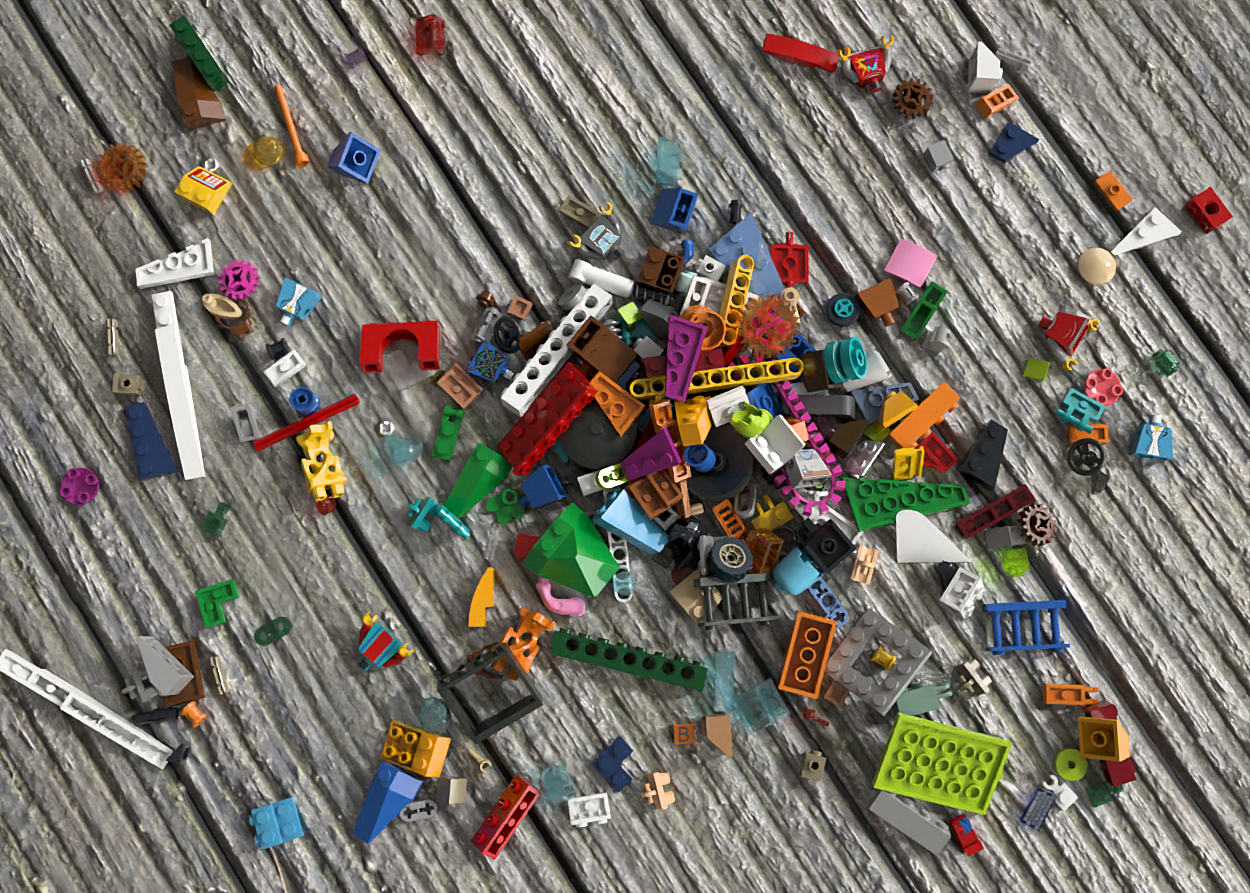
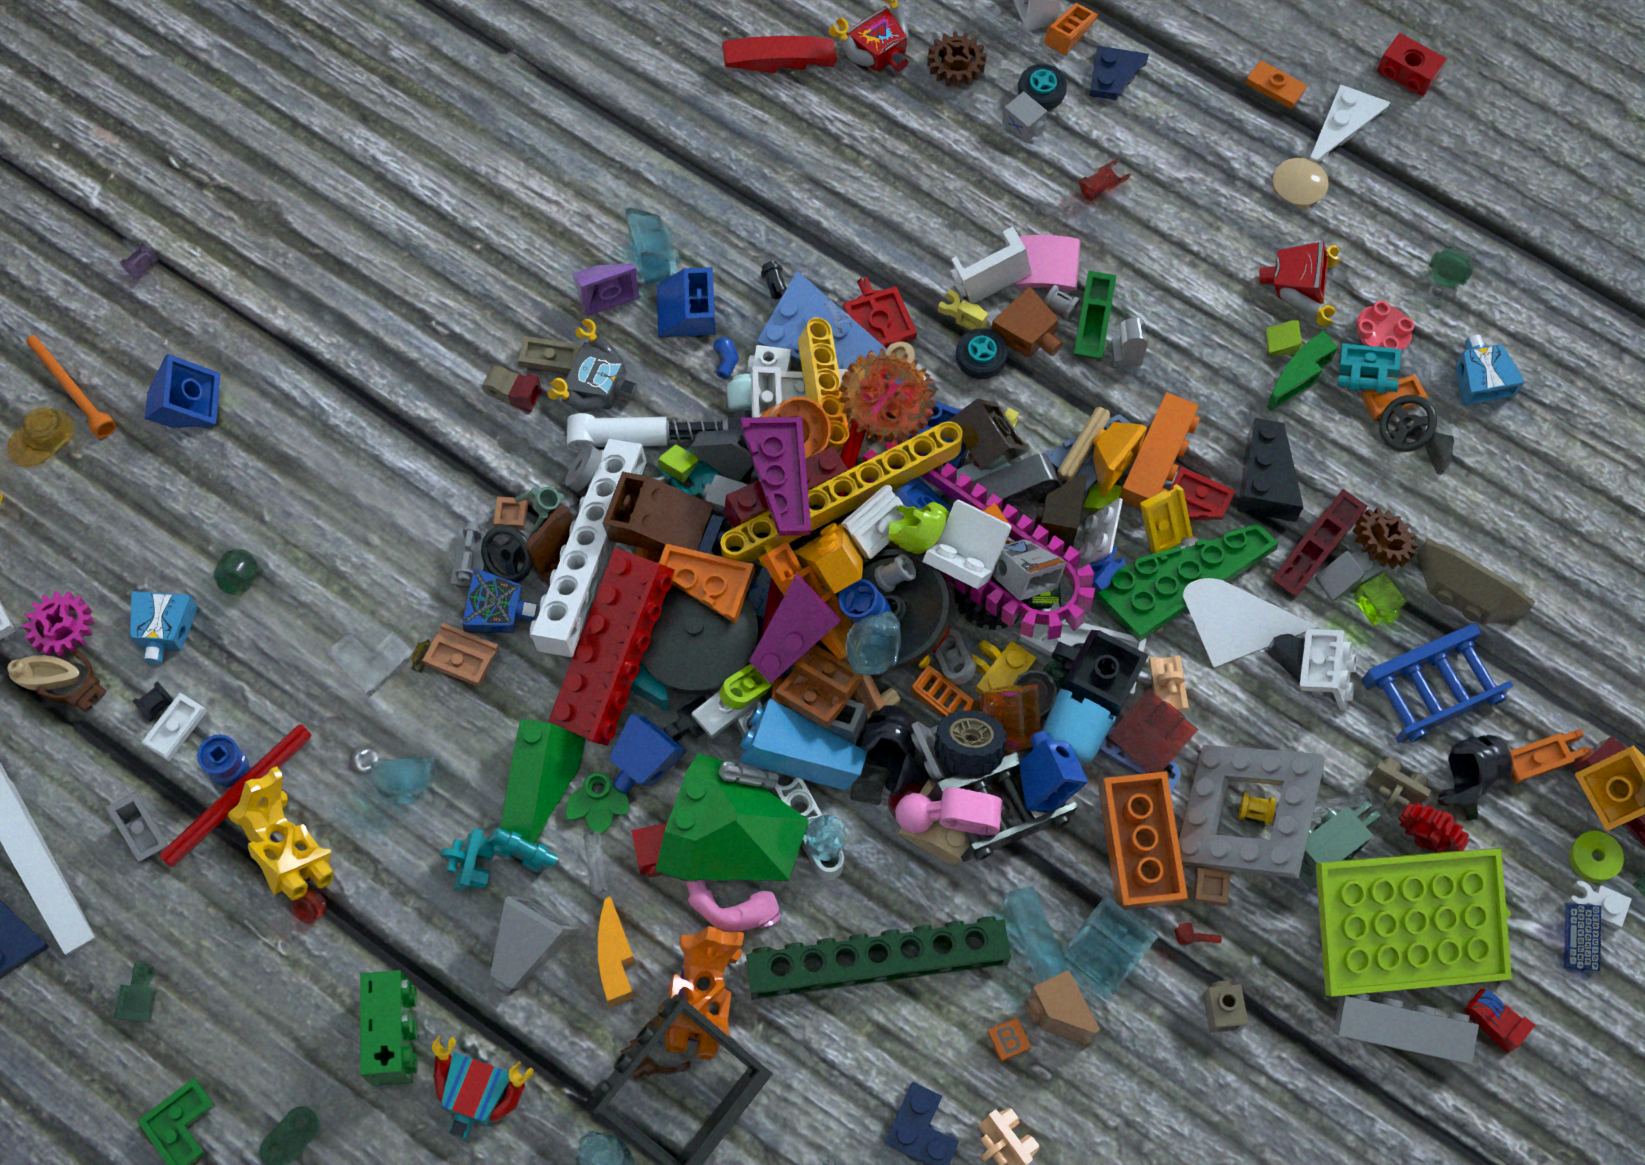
camera: 25 degrees left, 15 degrees down
red arch [360,320,441,373] -> none
clear red bracket [416,14,446,56] -> none
green plate [431,405,465,462] -> none
reddish brown plate [476,291,494,308] -> none
reddish brown slope [637,246,686,294] -> none
teal wheel [824,337,867,384] -> none
white cone [841,344,892,392] -> none
none -> clear green head [213,549,259,595]
none -> green piece [360,970,418,1086]
none -> leg [481,366,542,412]
none -> light grey slope [490,896,579,993]
none -> sand green plant [514,487,564,540]
none -> medium lavender slope [572,263,640,316]
none -> light grey axle [719,761,779,789]
none -> clear light blue hair [846,611,901,675]
none -> light grey bush [874,554,916,592]
none -> bright pink beam [895,788,1002,836]
none -> light yellow plate [937,289,988,331]
none -> white panel [950,226,1032,304]
none -> black wheel [1018,64,1067,111]
none -> blue torso [1019,731,1088,813]
none -> tan axle [1058,407,1110,482]
none -> clear red piece [1079,158,1131,201]
none -> blue plate [1090,546,1126,592]
none -> clear red plate [1108,689,1199,773]
none -> green slope [1267,331,1338,411]
none -> red gear [1398,802,1470,853]
none -> dark tan wedge [1417,538,1536,625]
none -> black piece [1438,735,1513,821]

